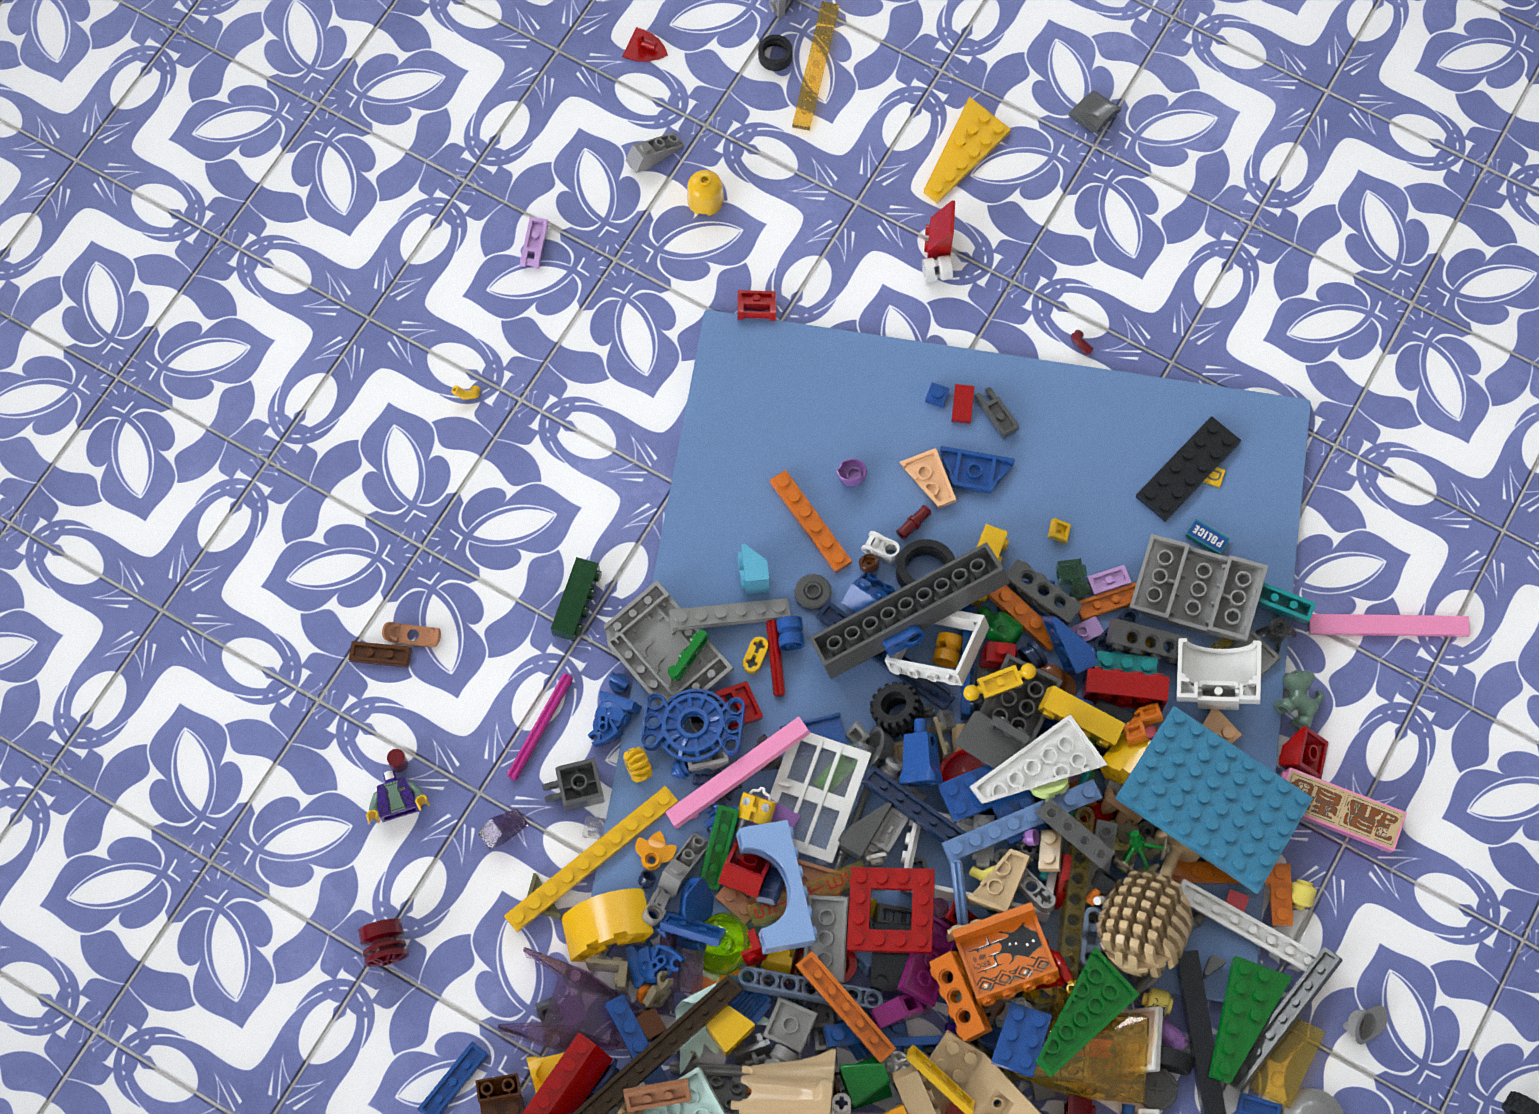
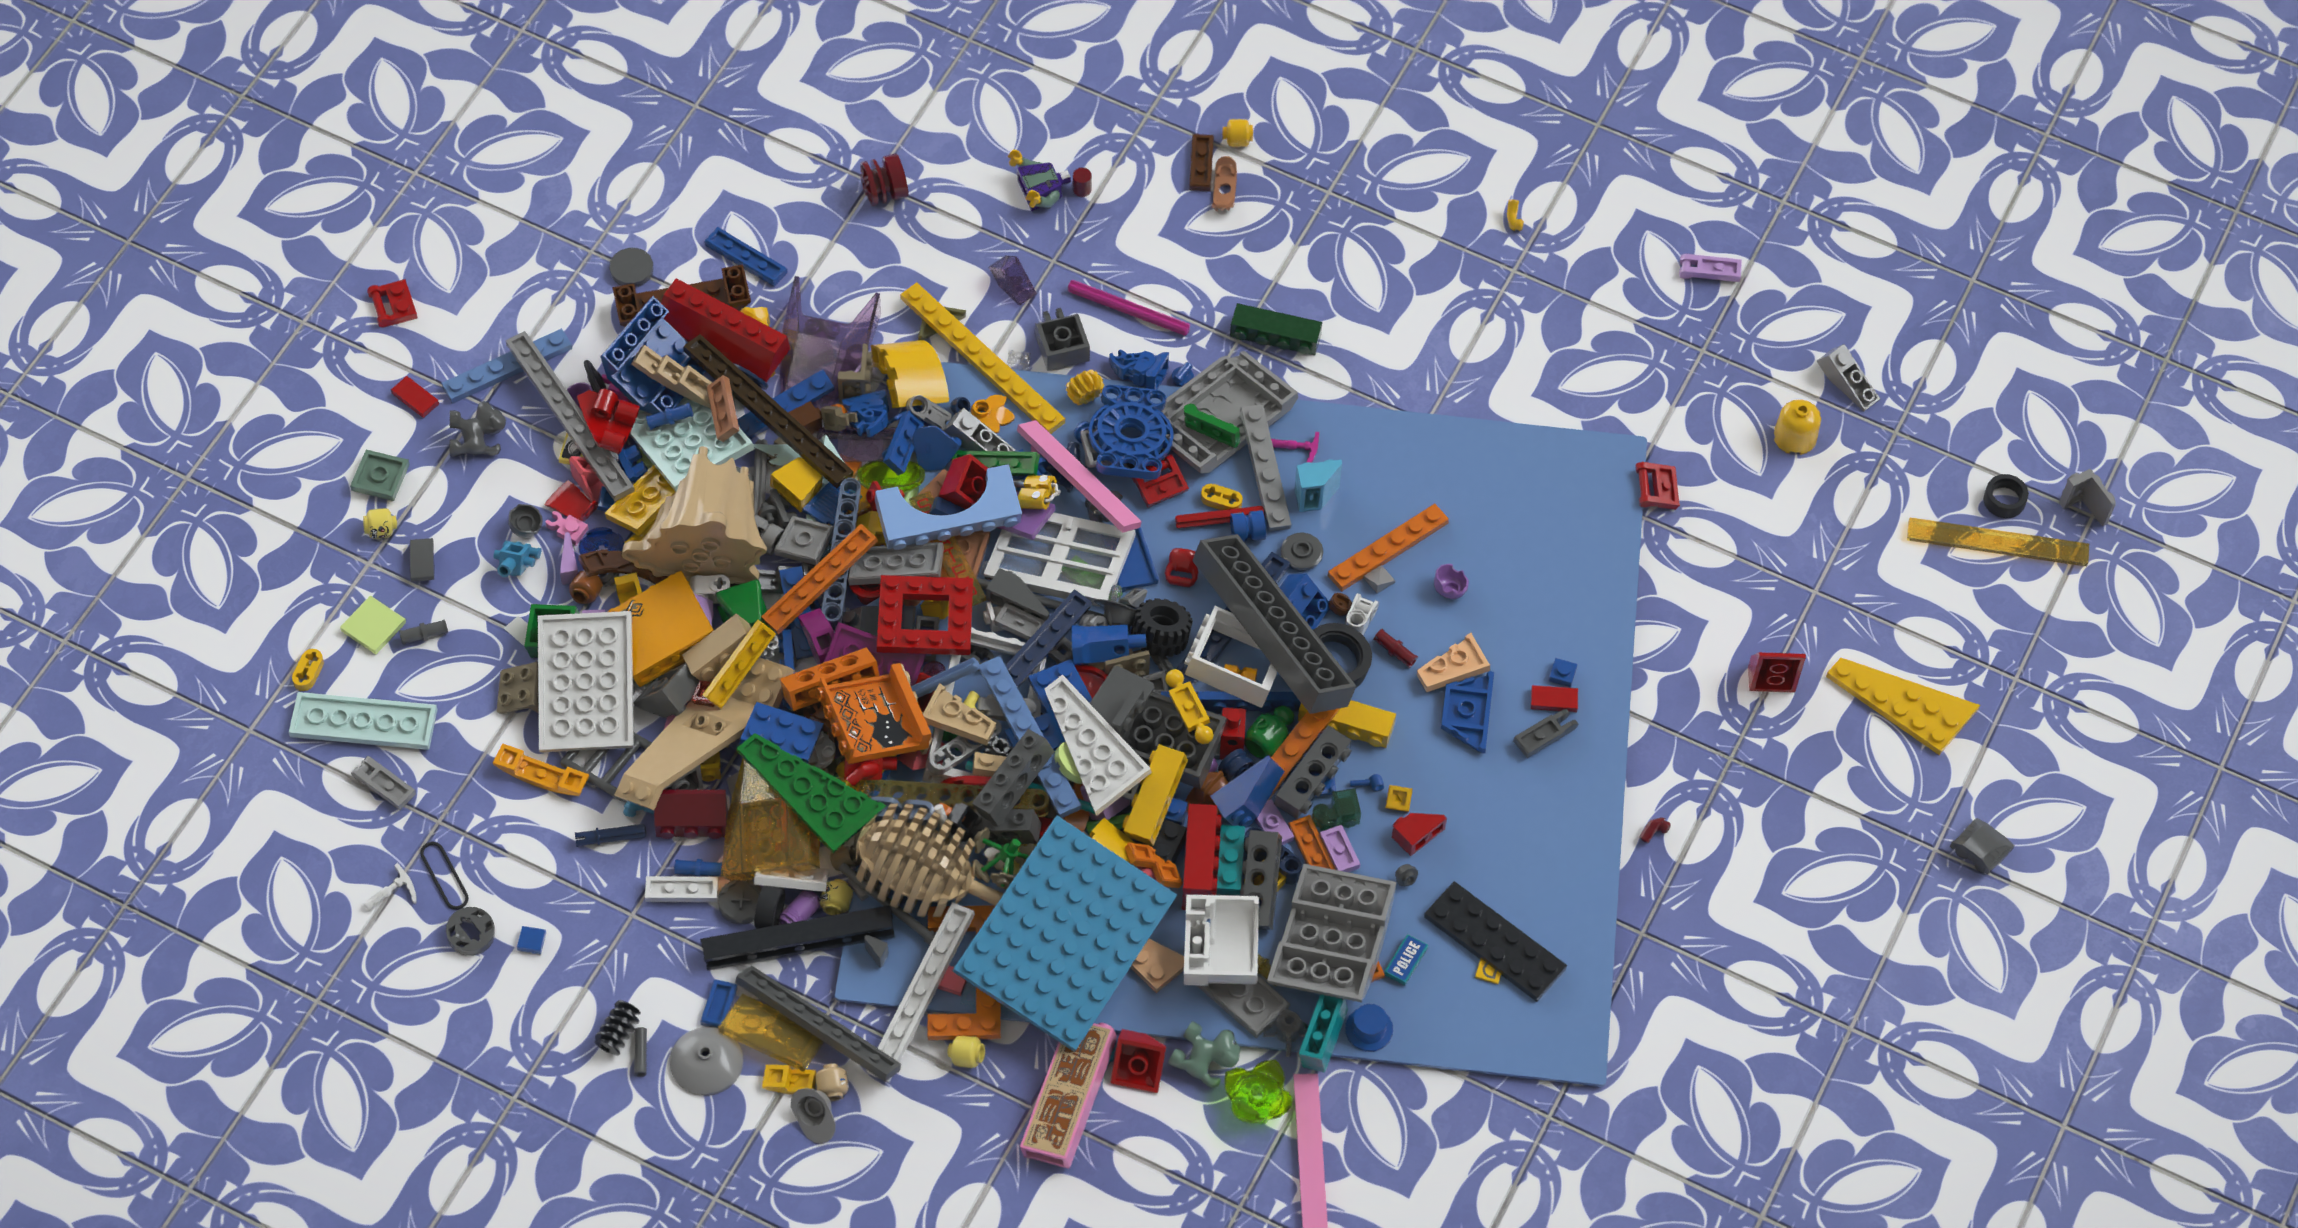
camera: 85 degrees right, 10 degrees down
red shield [622,27,668,62] -> none
blue piece [882,625,925,658] -> none
white wheel [922,255,953,283] -> none
medium lavender hinge [1023,829,1040,846] -> none
green wing [1208,956,1292,1084] -> none
none -> yellow slope [762,1065,817,1095]
none -> tan head [815,1063,849,1101]
none -> red piece [1165,548,1199,588]
none -> yellow head [1222,119,1253,147]
none -> clear neon green brick [1224,1060,1293,1124]
none -> dark pink piece [1271,432,1319,463]
none -> blue piece [1345,1004,1393,1052]
none -> blue hand [1350,774,1384,792]
none -> light grey slope [1363,565,1395,593]
none -> red slope [1392,813,1447,856]
none -> dark grey plate [1395,864,1418,886]

